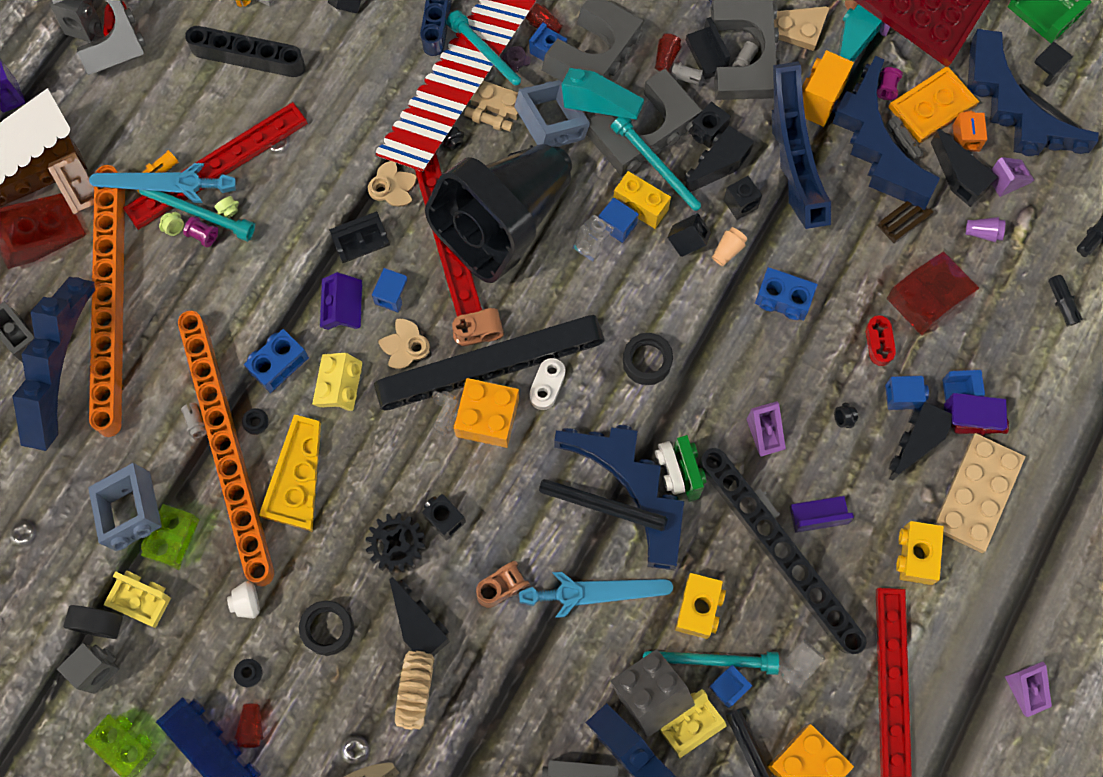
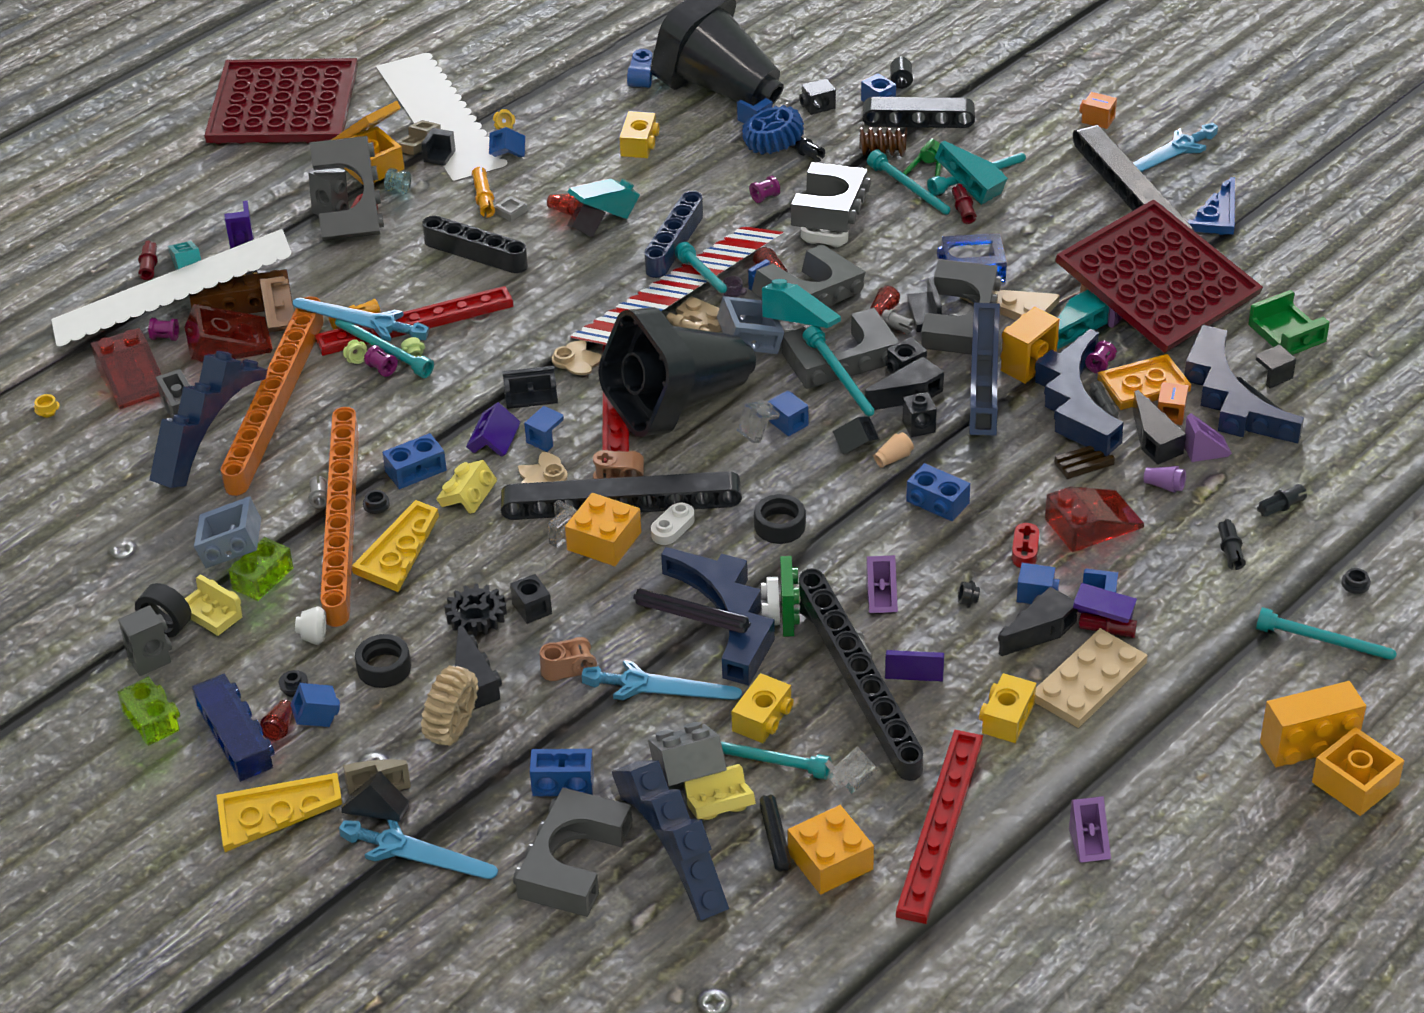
camera: 15 degrees right, 30 degrees down
yellow brick [613,171,671,229] -> none
blue panel [708,665,752,708] -> none
none -> blue brick [290,683,340,727]
none -> blue brick [530,749,594,796]

